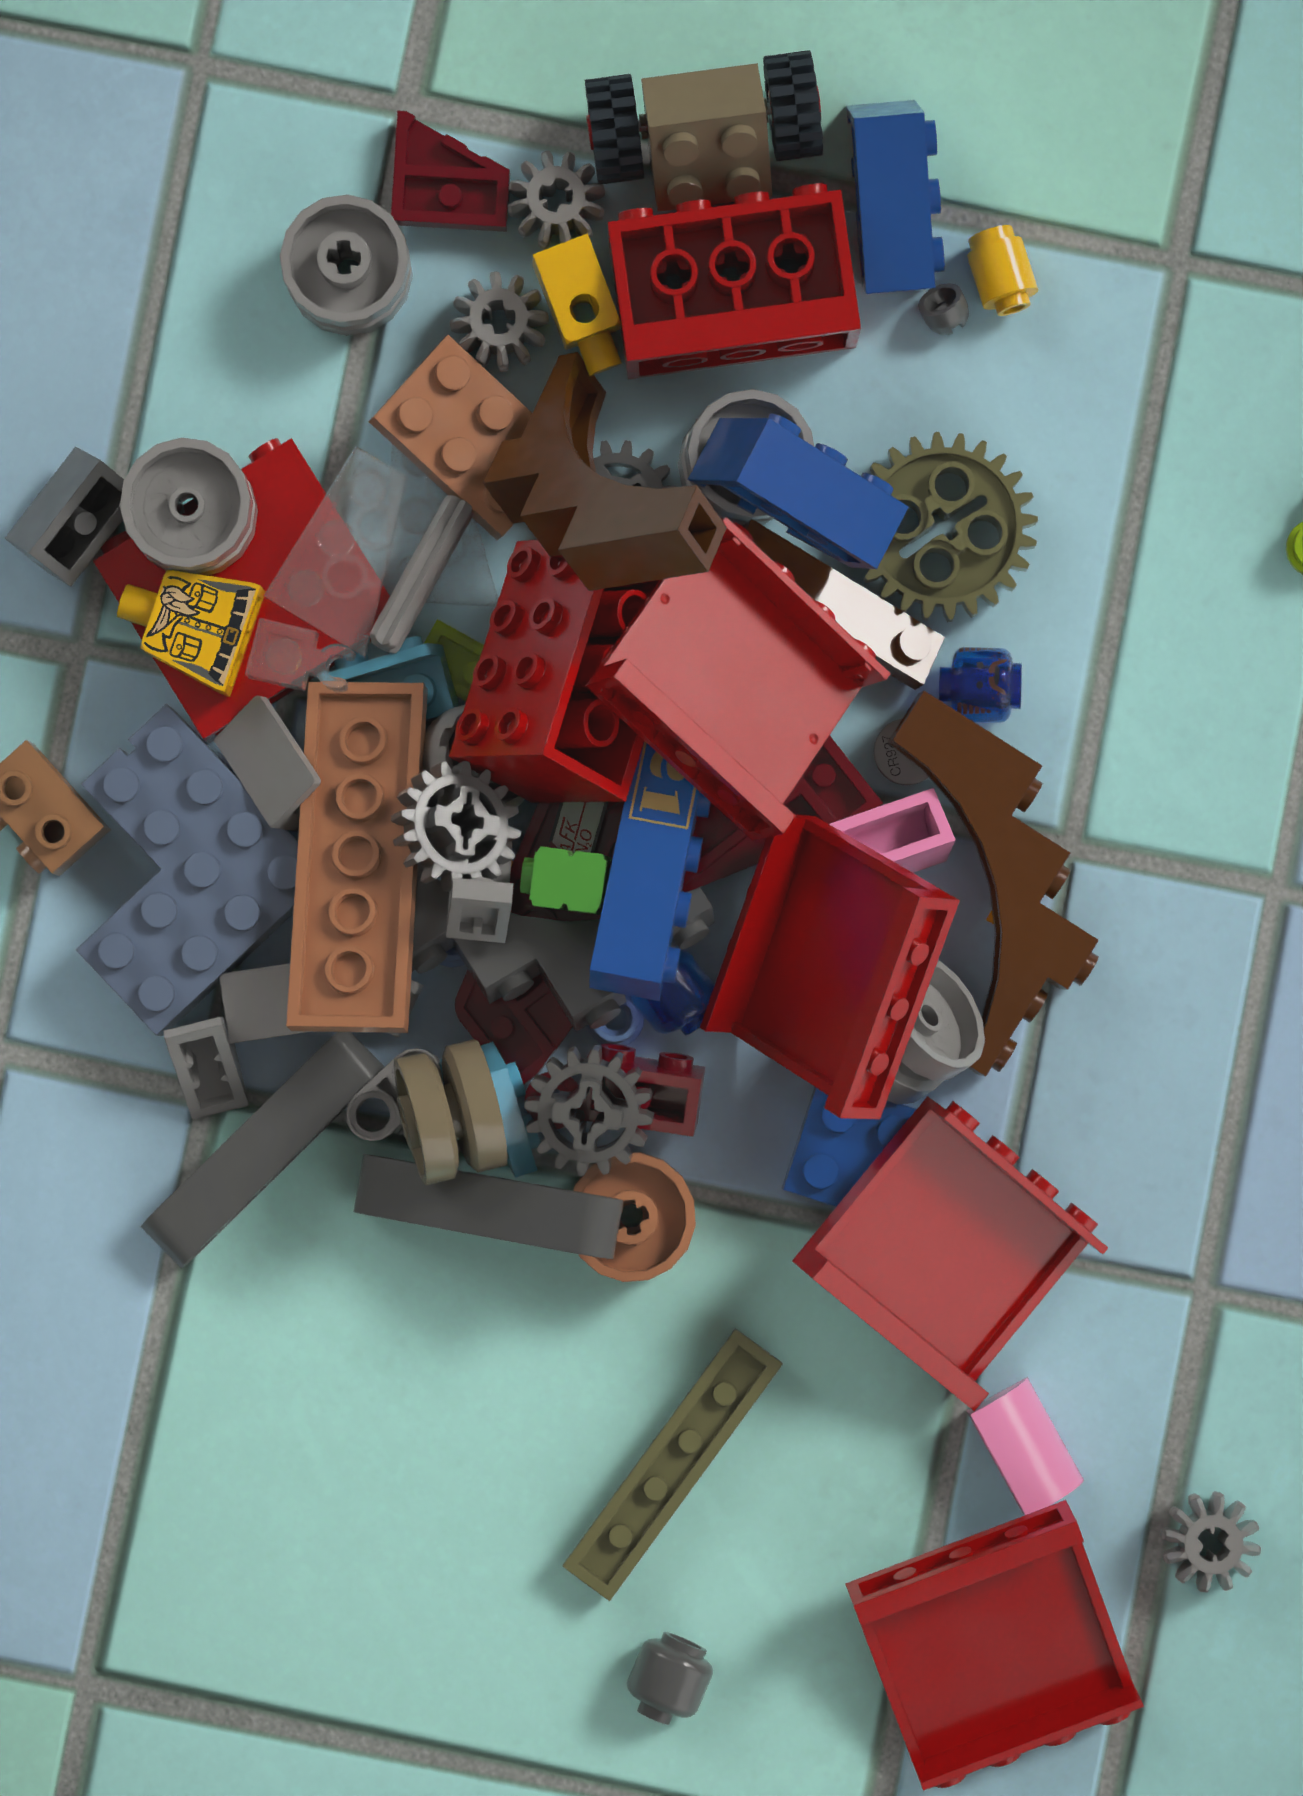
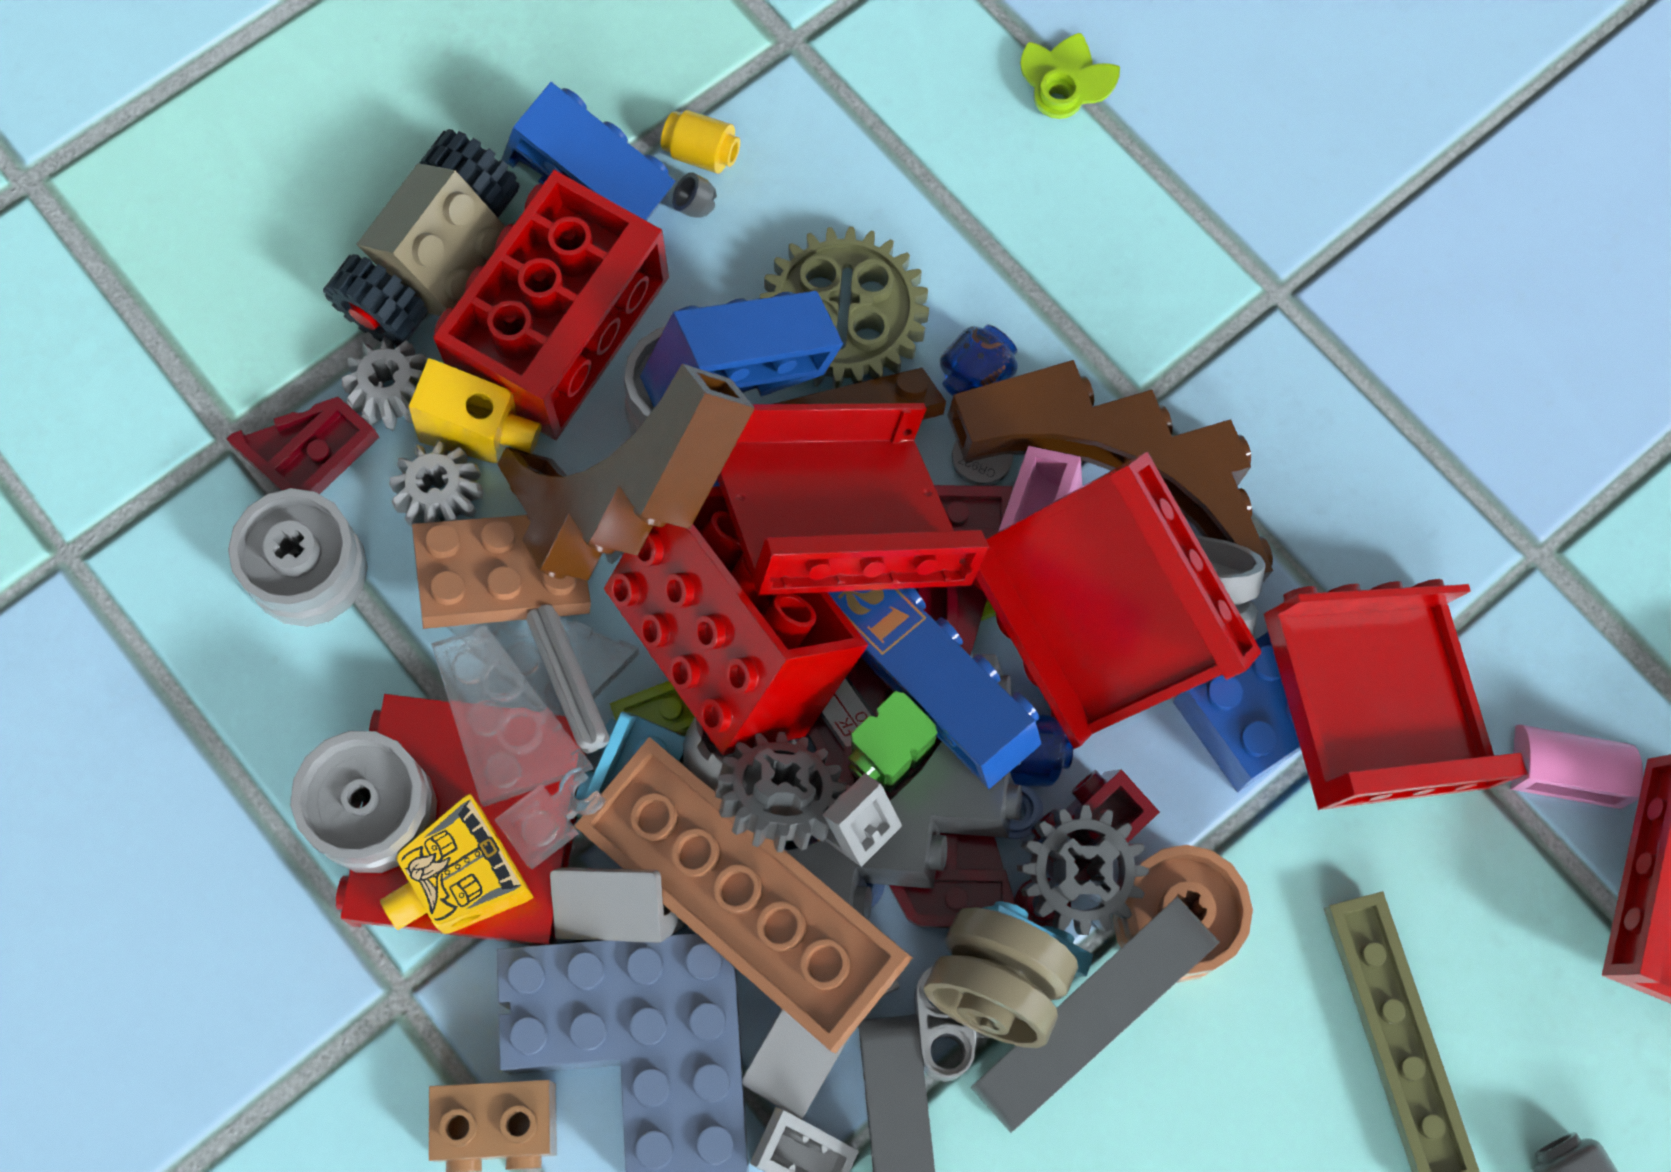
camera: 55 degrees left, 15 degrees down
dark grey brick [5,447,124,586] -> none

